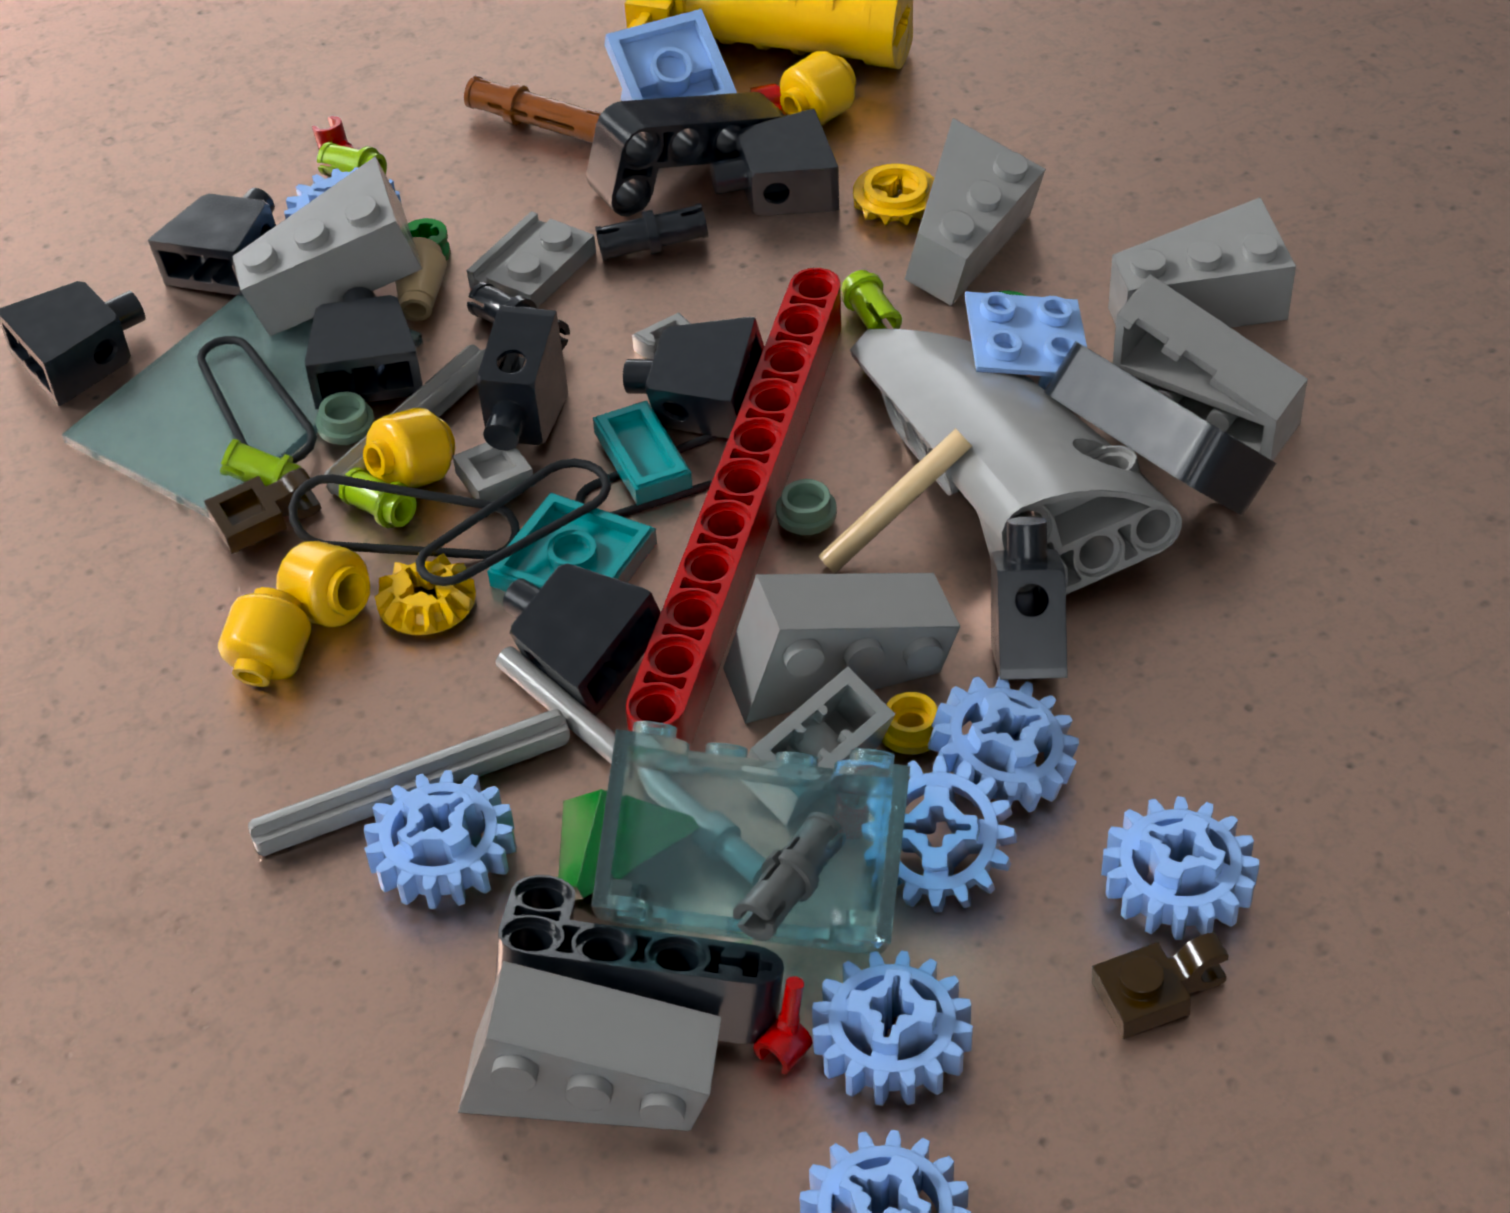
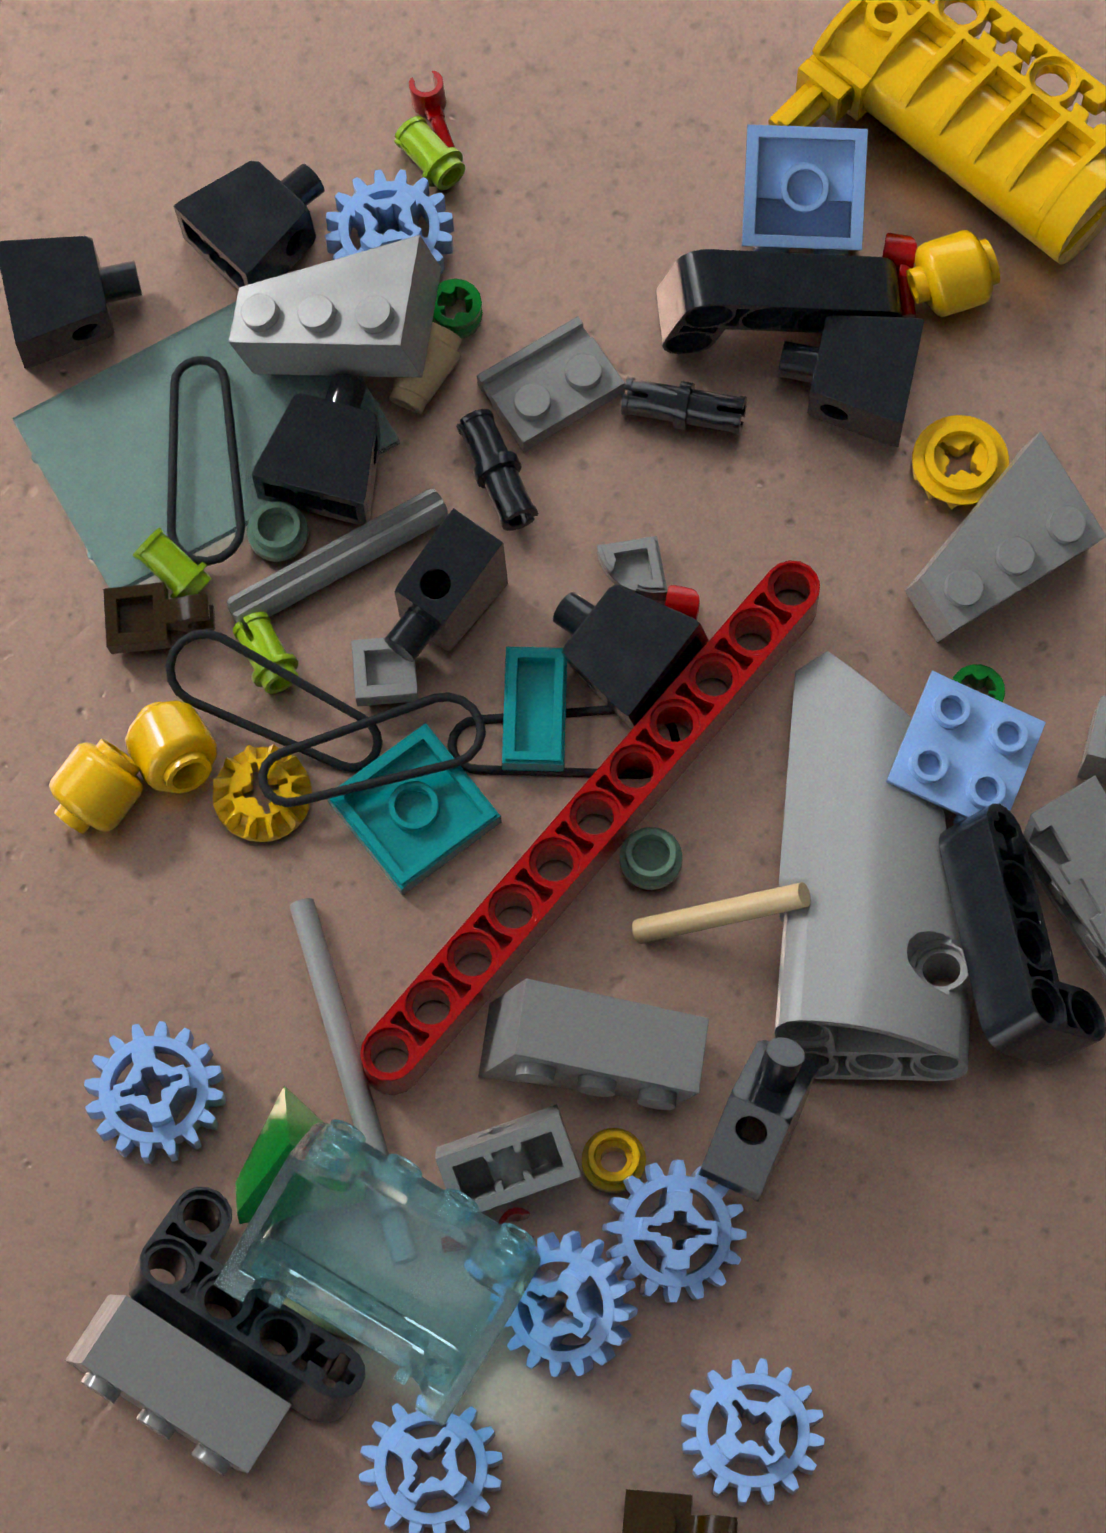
camera: 25 degrees right, 25 degrees up
light grey axle [248,709,570,856] -> none
yellow head [363,408,456,488] -> none
dark orange pin [464,75,601,143] -> none
black torso [502,563,661,716] -> none
dark grey pin [733,812,846,941] -> none
red hand [753,976,813,1075] -> none
lime pin [841,270,902,329] -> none

